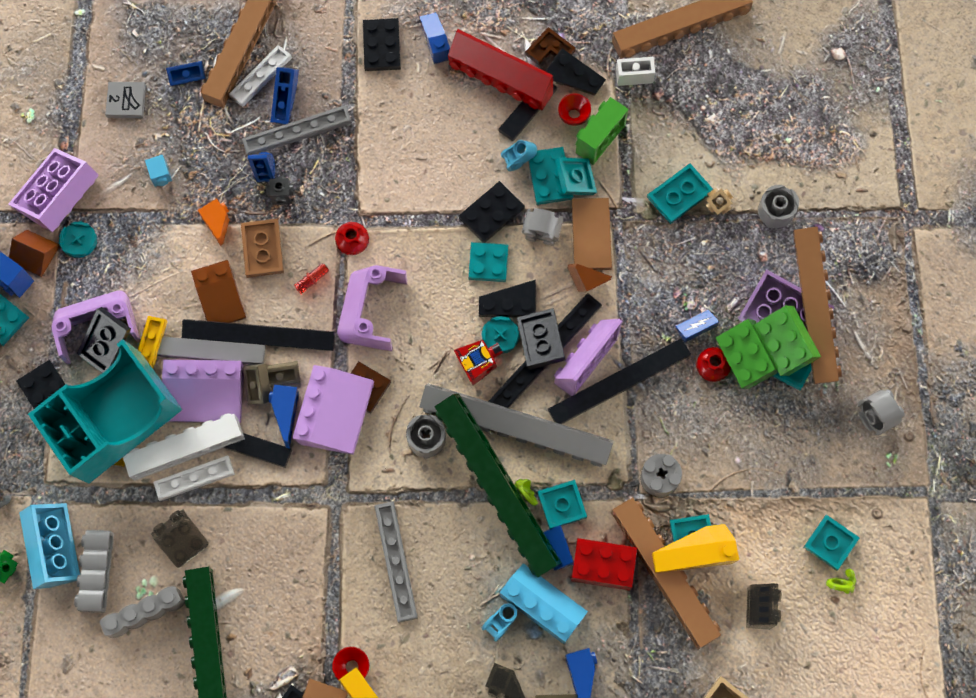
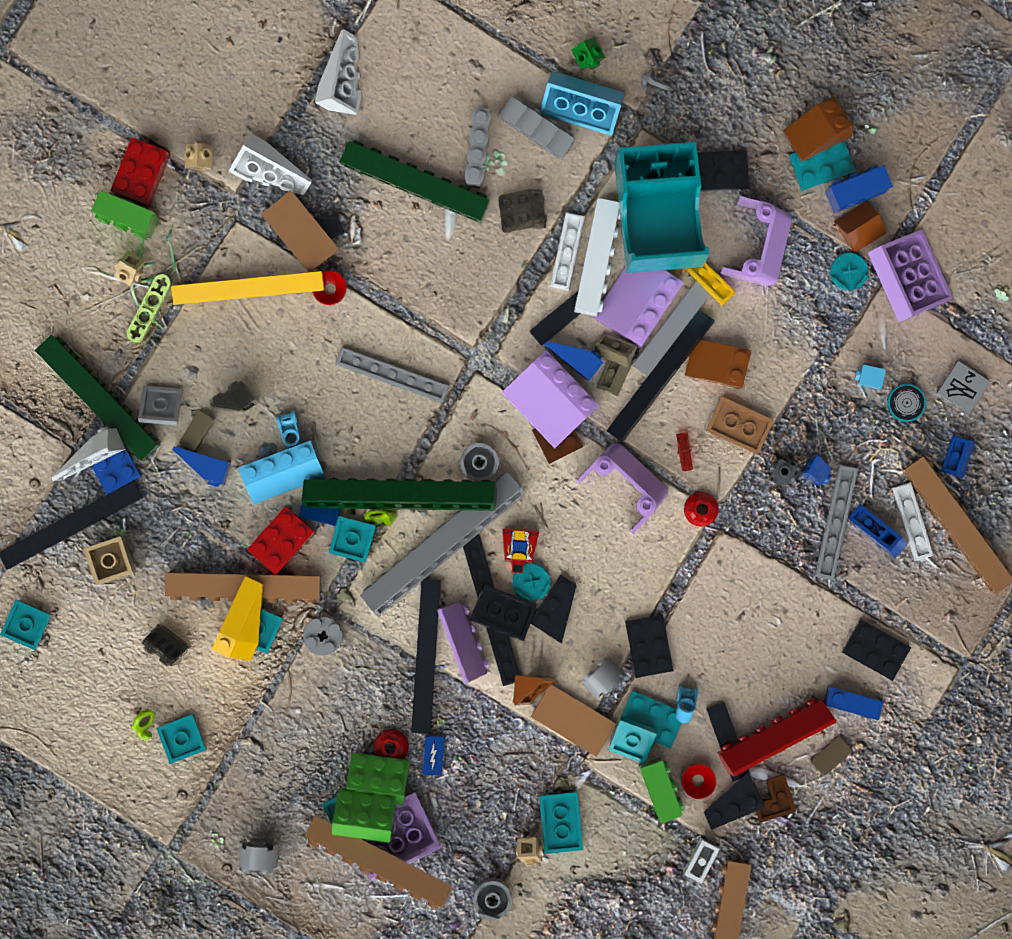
camera: 120 degrees right, 15 degrees up
black plate [77,307,131,373] -> none
orange slope [198,198,230,246] -> none
teal plate [468,242,508,282] -> none
none -> dark tan slope [810,735,853,777]
none -> tile [887,384,926,422]

